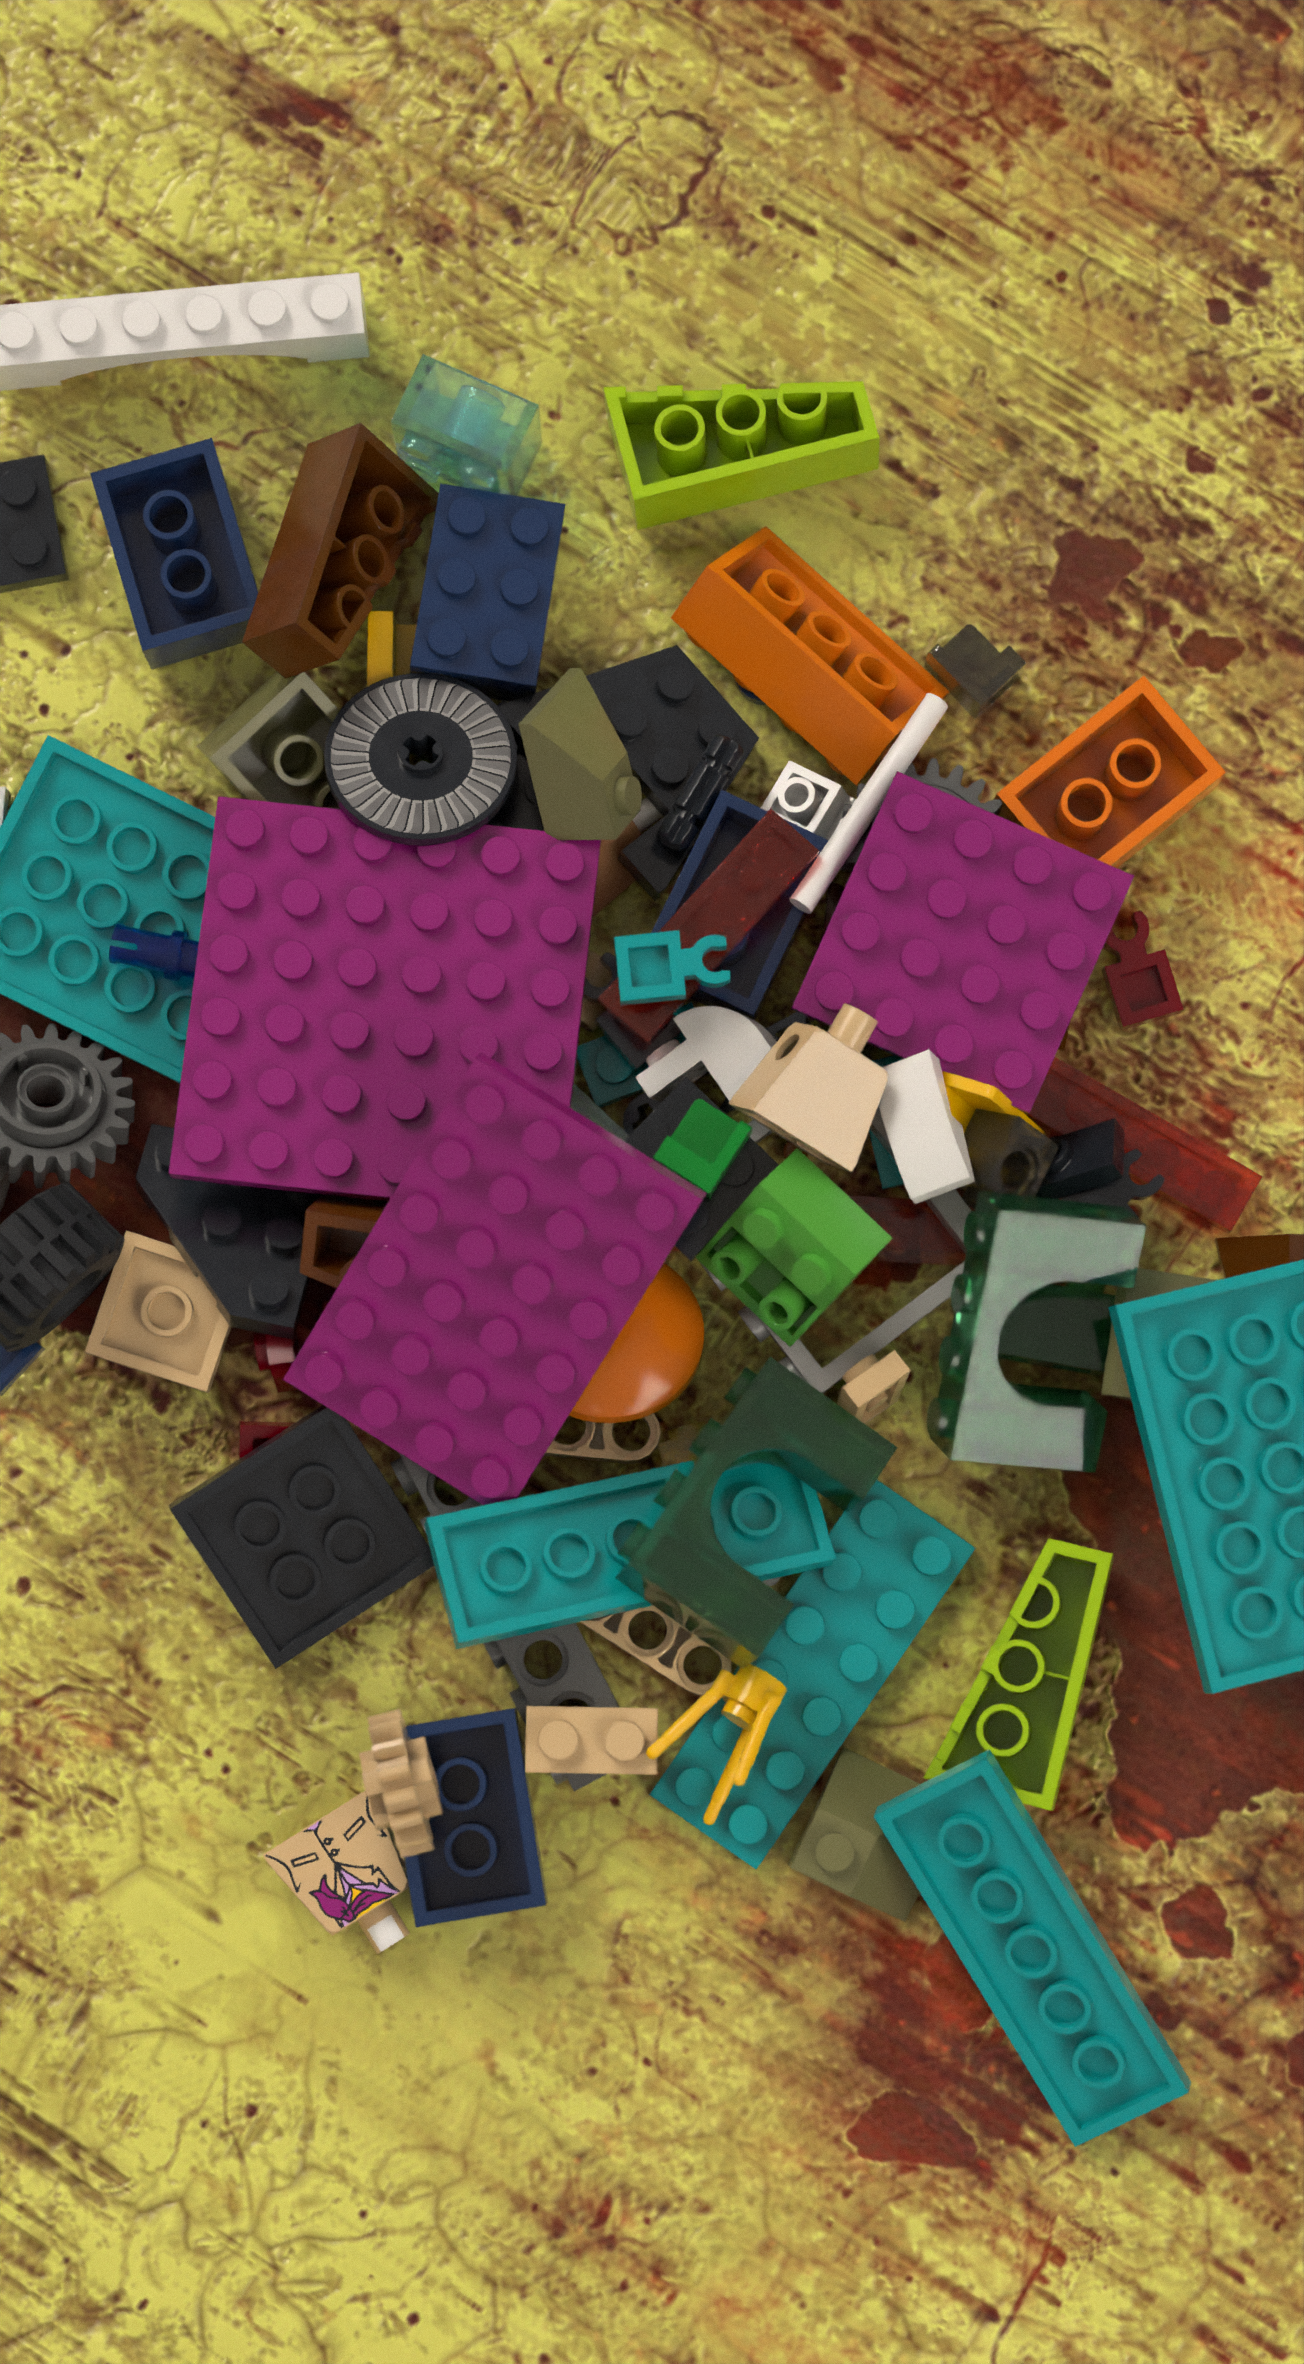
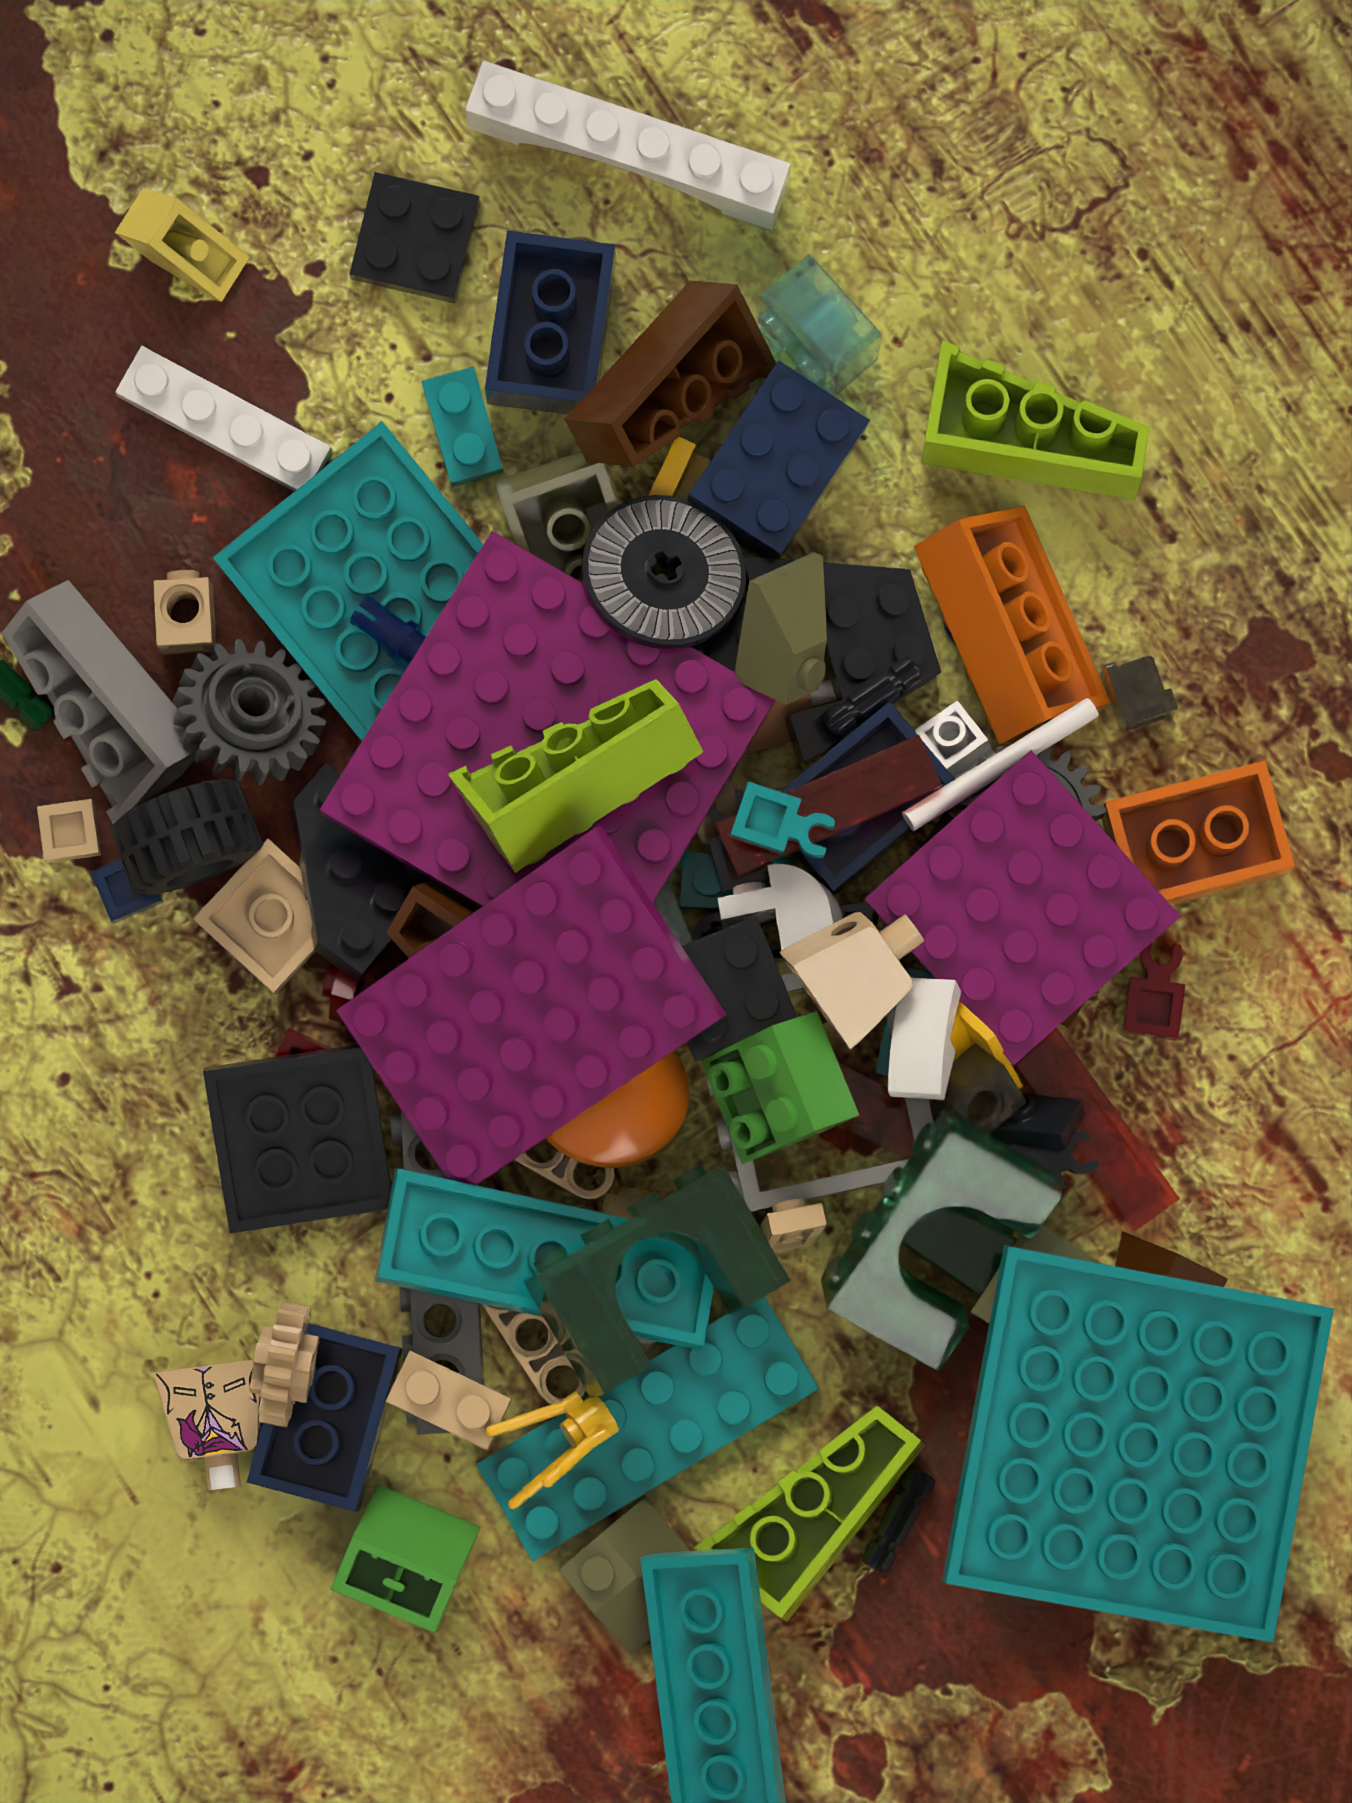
camera: 25 degrees right, 0 degrees up
green panel [653,1099,753,1198] -> none
none -> bright green slope [330,1484,481,1633]
none -> teal plate [422,366,504,487]
none -> lime wedge [448,679,704,873]
none -> black axle [862,1467,935,1573]

